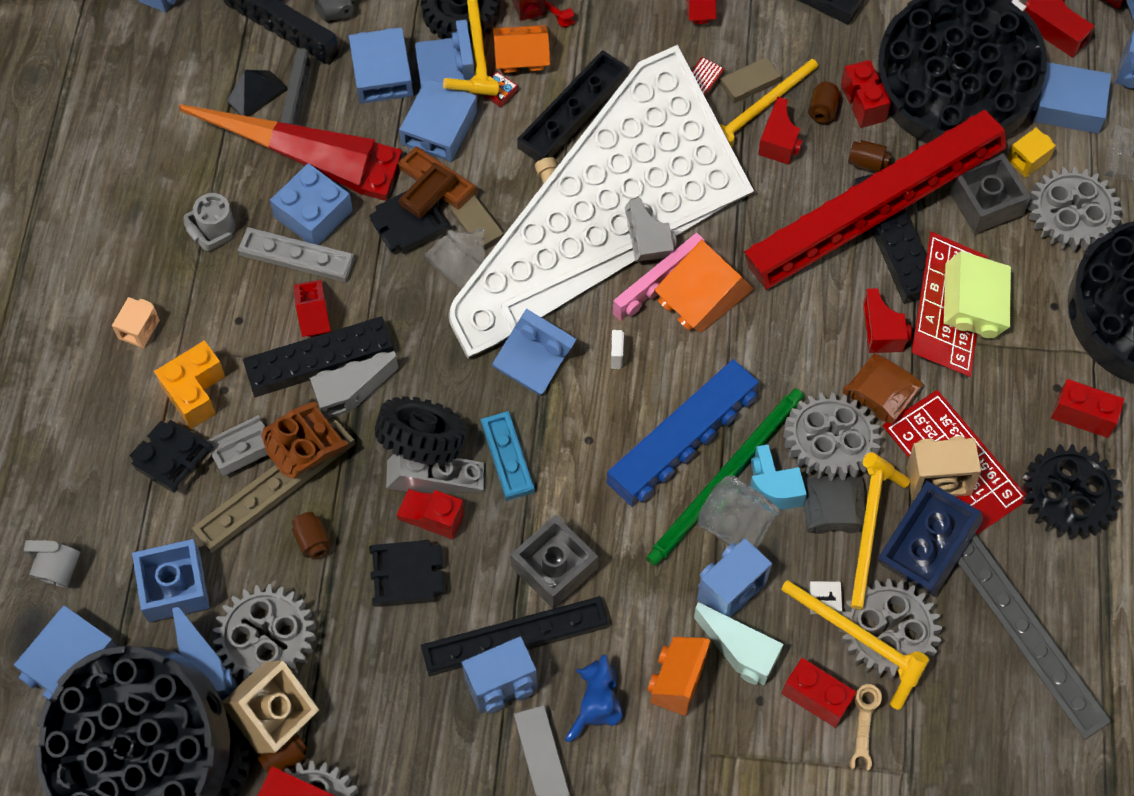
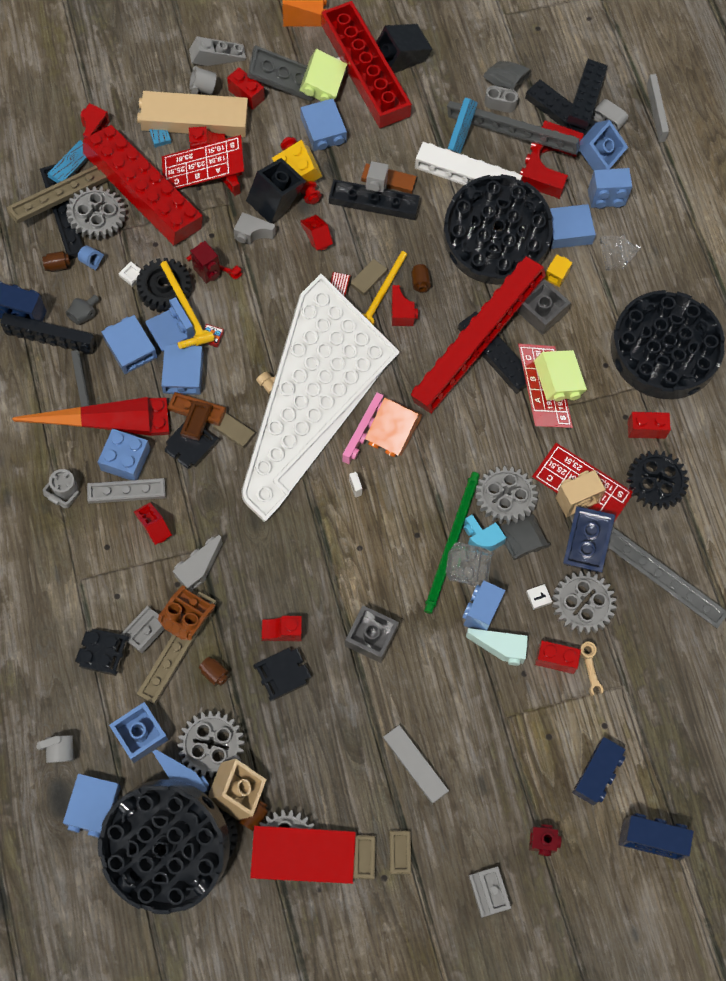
camera: 25 degrees left, 5 degrees up
light nougat brick [112,297,160,349] -> none
light orange brick [154,340,226,429] -> none
black slope [227,70,287,117] -> none
black piece [243,316,394,397] -> none
black wheel [374,396,467,465] -> none
light grey slope [386,454,484,493] -> none
black tile [421,596,609,677] -> none
clear slope [425,229,485,290] -> none
medium blue brick [462,636,537,714] -> none
dark azure tile [480,411,535,501] -> none
medium blue bracket [492,308,576,396] -> none
orange slope [493,25,550,73] -> none
black piece [517,50,629,162] -> none
blue animal [565,655,623,742] -> none
blue brick [607,359,759,507] -> none
light grey arch [624,198,676,262] -> none
orange slope [647,637,711,716] -> none
yellow bar [781,580,929,710] -> none
red piece [841,59,891,128] -> none
dark orange slope [843,353,924,424] -> none
reddish brown brick [848,140,891,172] -> none
yellow bar [851,452,910,610] -> none
red arch [863,288,911,353] -> none
light grey gear [1027,167,1122,252] -> none

